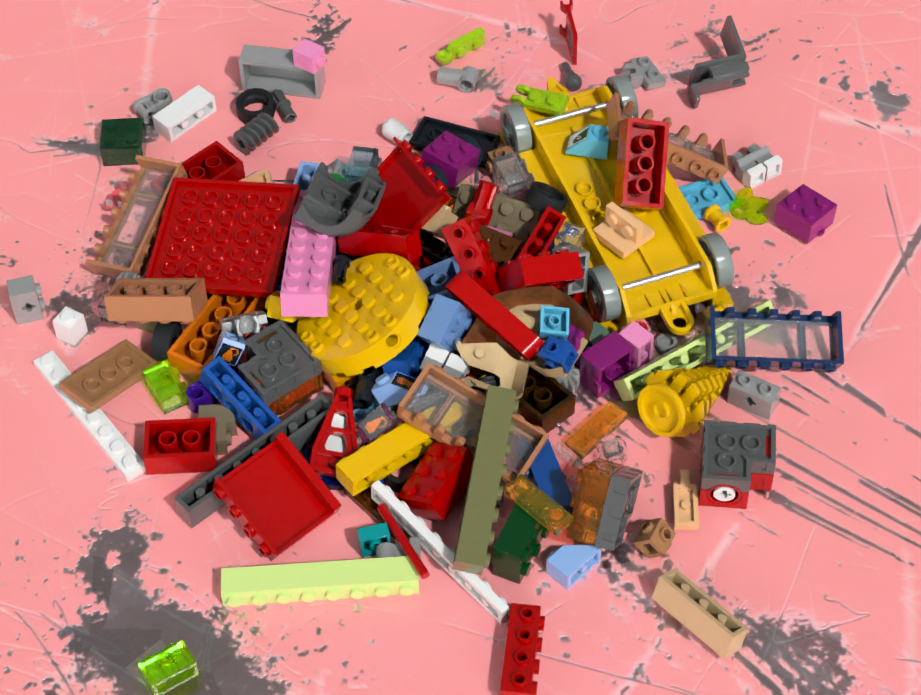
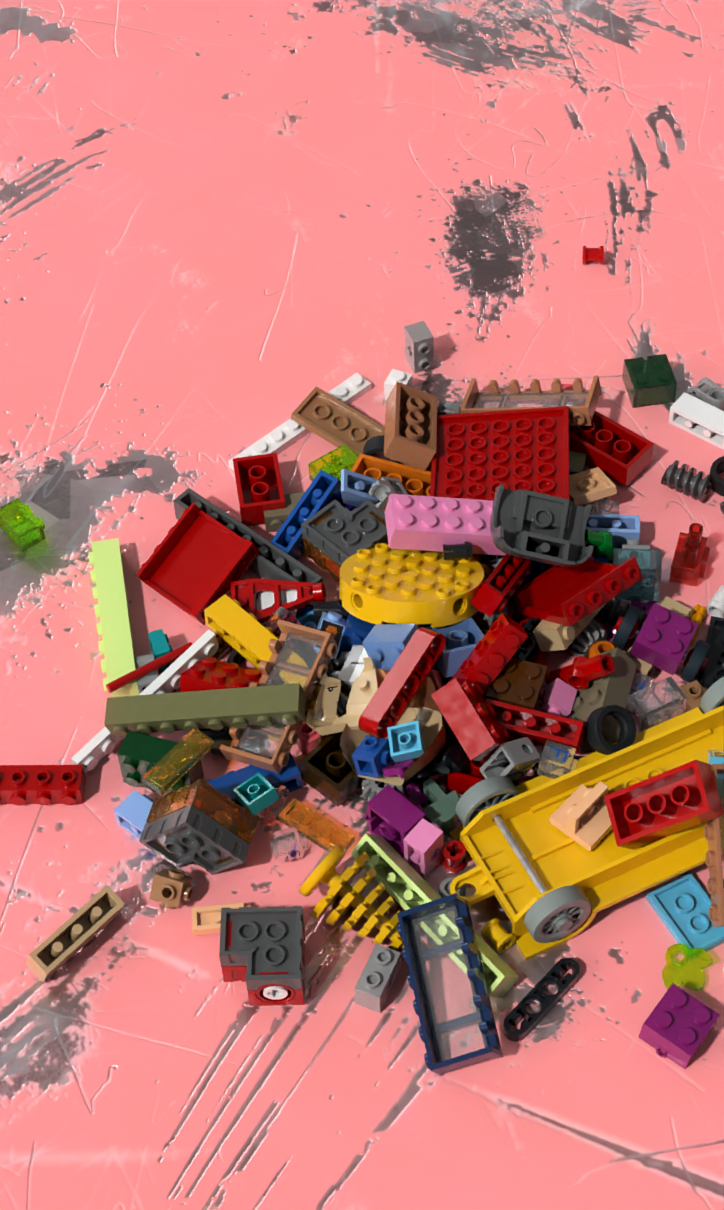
camera: 85 degrees right, 0 degrees up
yellow bush [703,204,731,233] -> none
none -> teal piece [233,772,279,816]
none -> black beam [503,958,580,1042]
none -> clear red brick [669,523,710,587]

